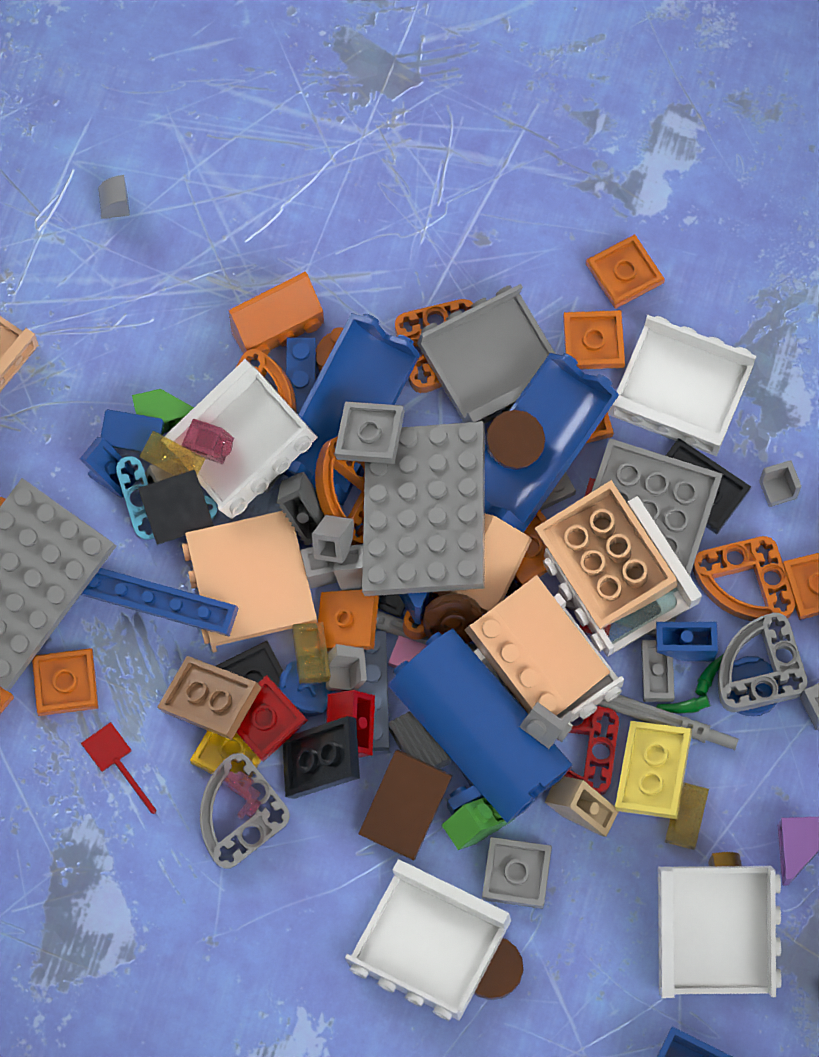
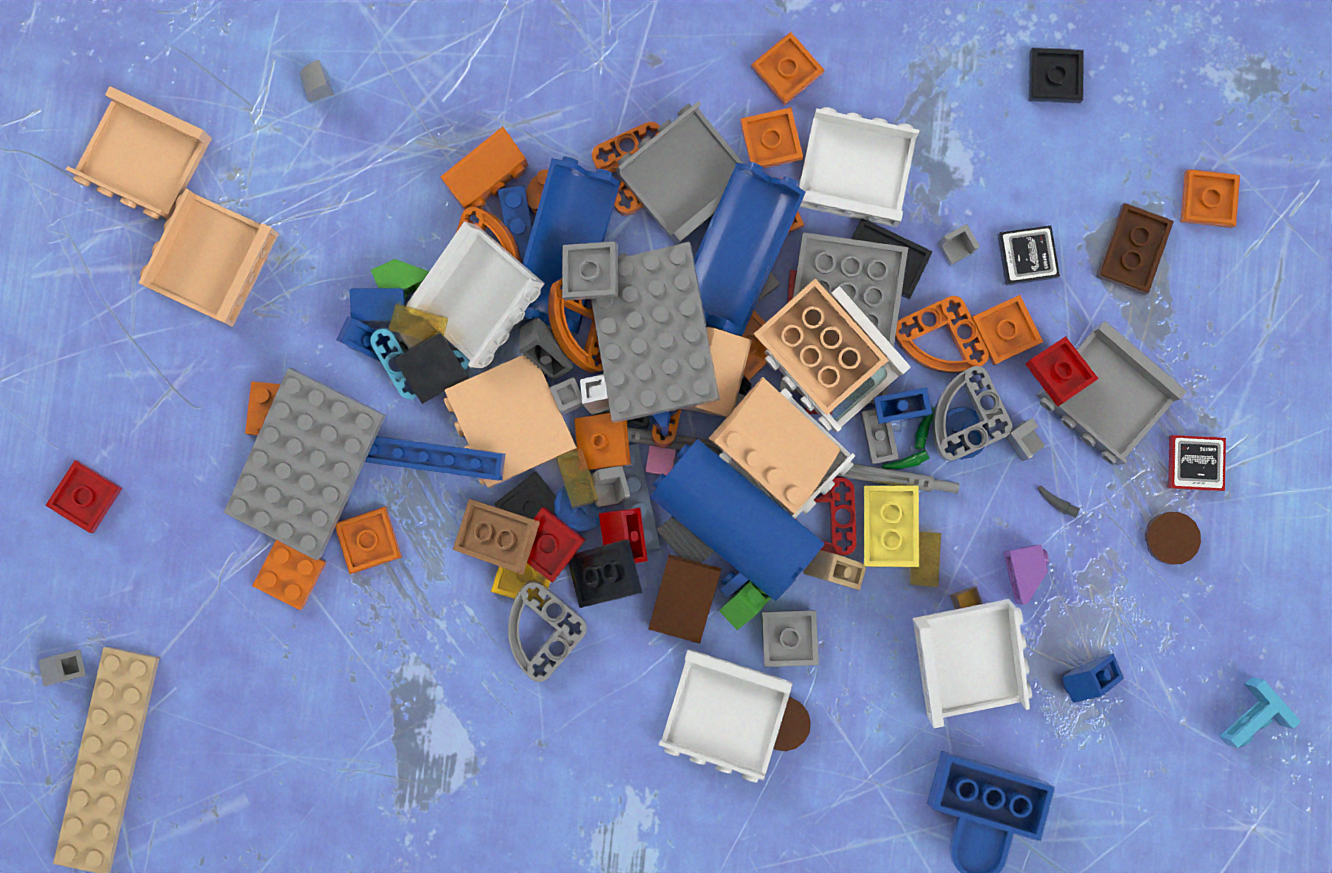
camera: 10 degrees left, 15 degrees up
red piece [81,722,156,814] -> none
clear pink brick [182,419,234,464] -> none
clear pink bracket [223,771,262,820] -> none
light grey brick [312,515,354,563] -> none
reddish brown tile [422,593,482,644] -> none
reddish brown tile [485,410,545,470] -> none
light grey bracket [519,702,574,749] -> none

